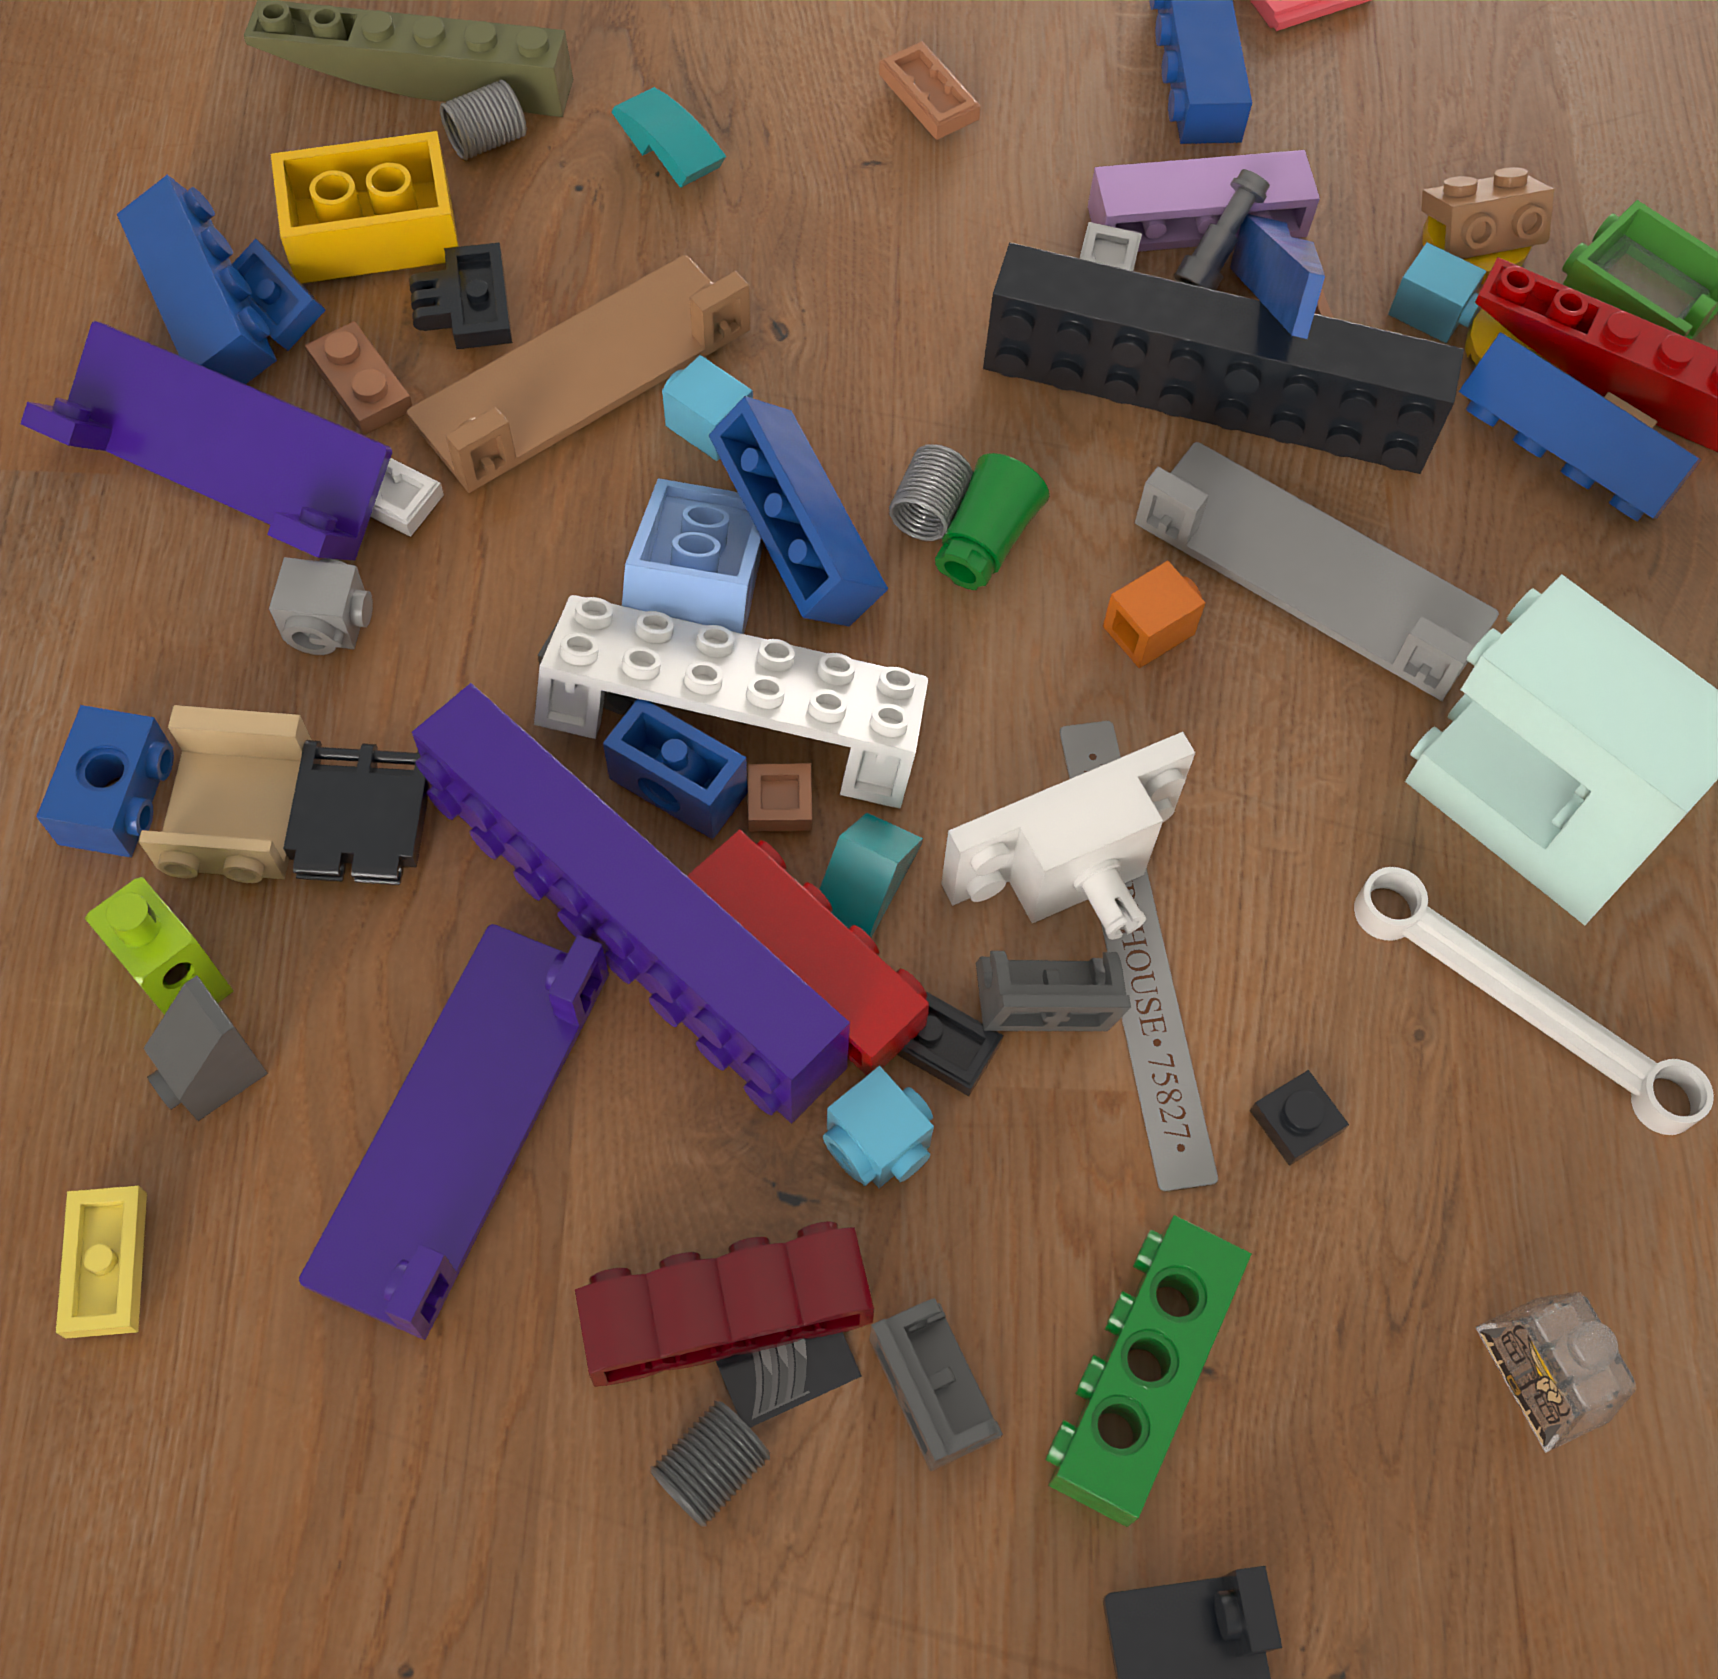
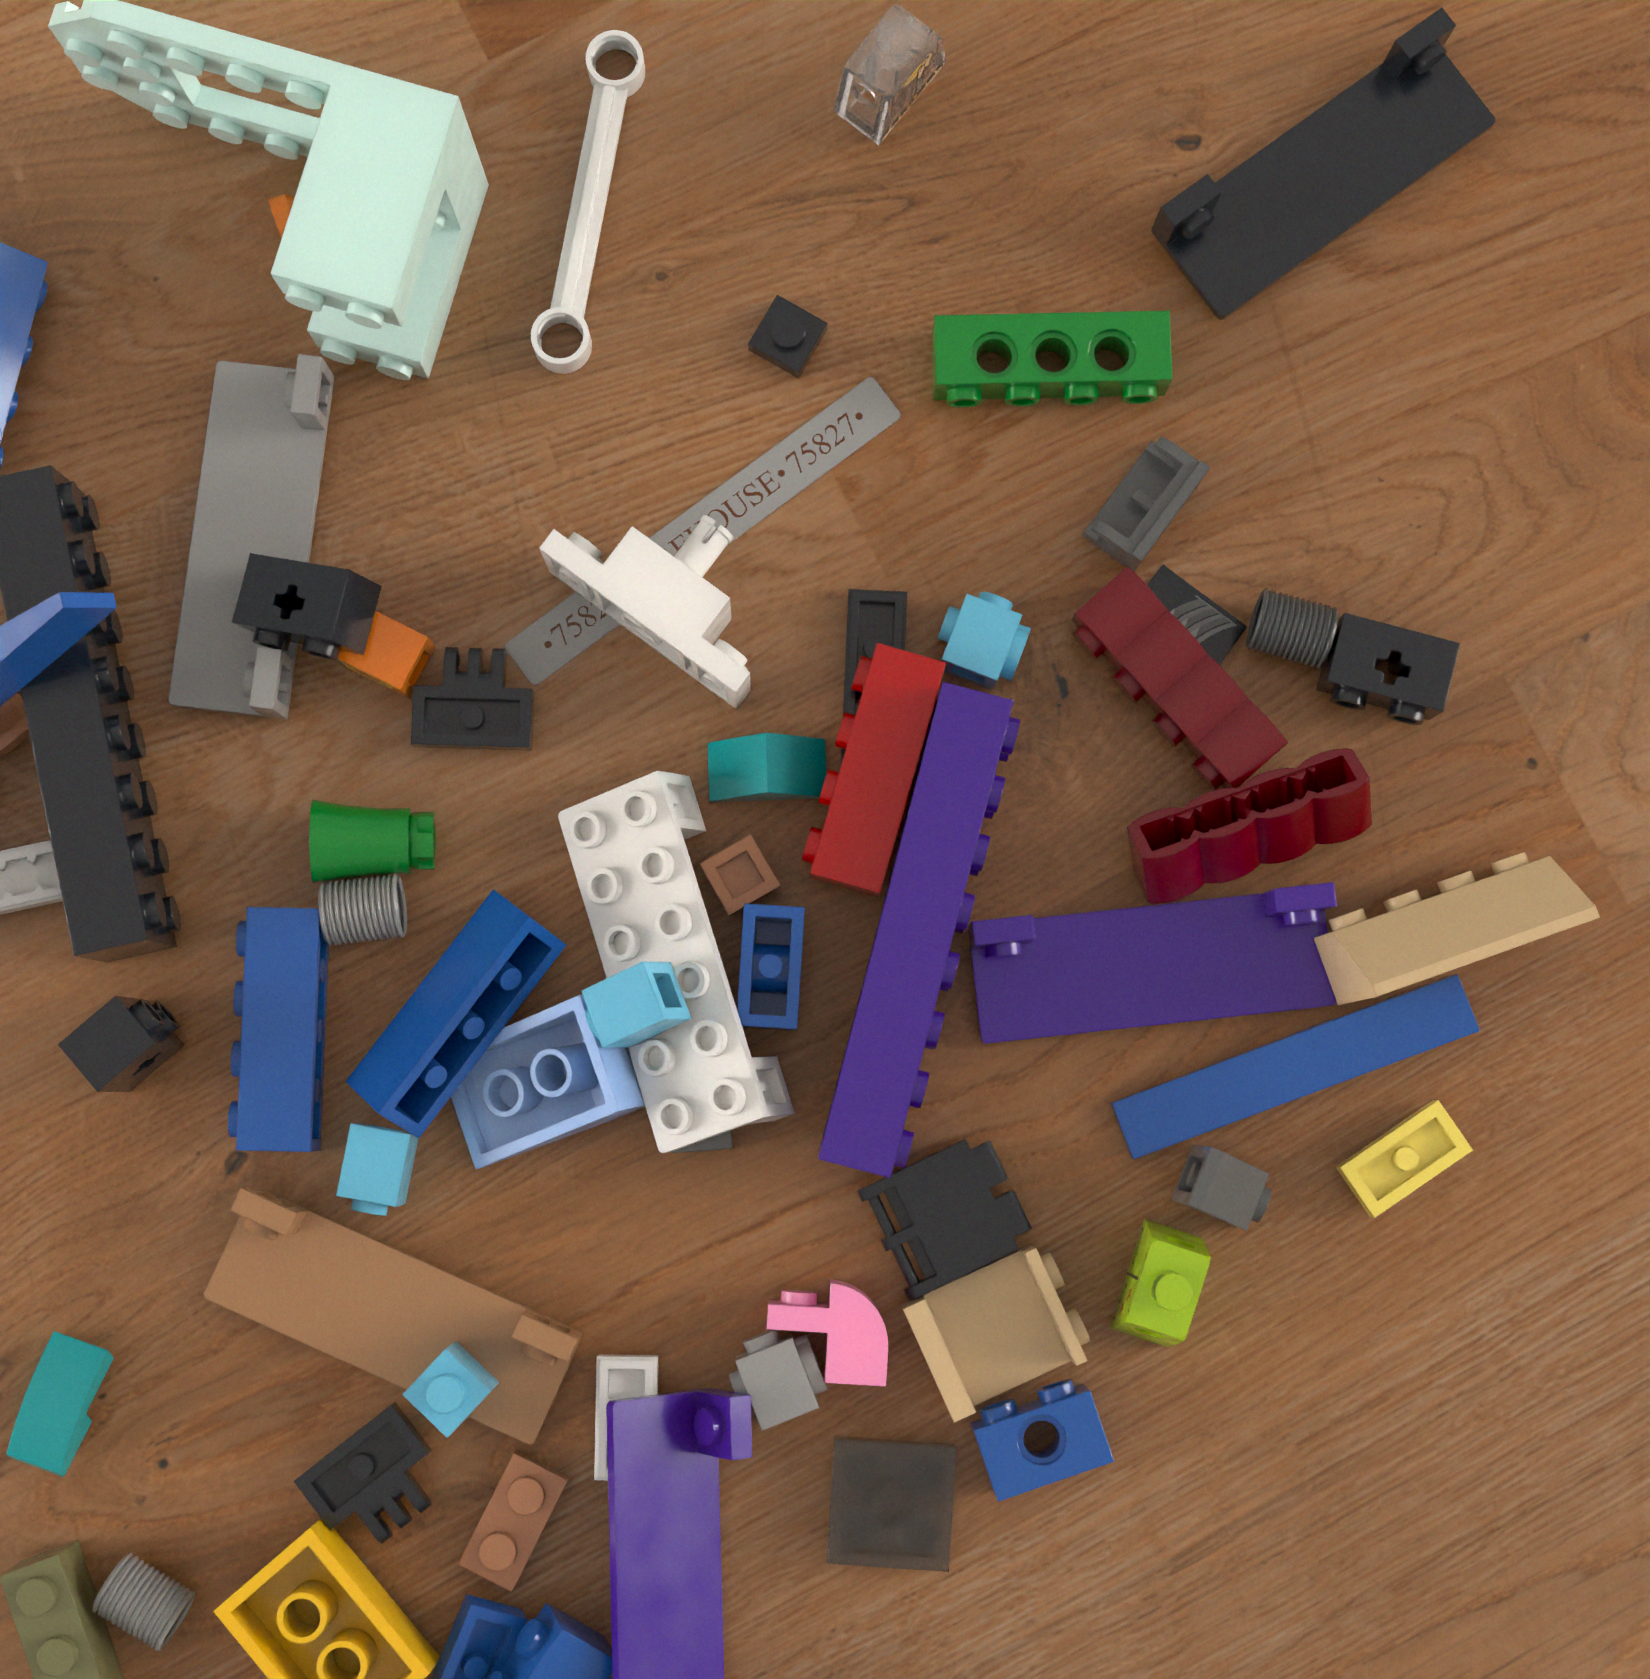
camera: 120 degrees left, 20 degrees up
dark grey hinge [975,951,1131,1031] -> none
none -> black brick [58,996,184,1092]
none -> blue brick [228,907,329,1152]
none -> black brick [232,553,382,660]
none -> medium azure brick [402,1341,500,1438]
none -> black hinge [411,647,535,751]
none -> medium azure brick [582,961,692,1048]
none -> bright pink brick [767,1279,888,1387]
none -> clear smoke plate [826,1436,956,1572]
none -> blue slope [1110,974,1480,1159]
none -> dark red brick [1127,748,1372,903]
none -> tan slope [1314,852,1600,1006]
none -> black brick [1316,613,1460,725]

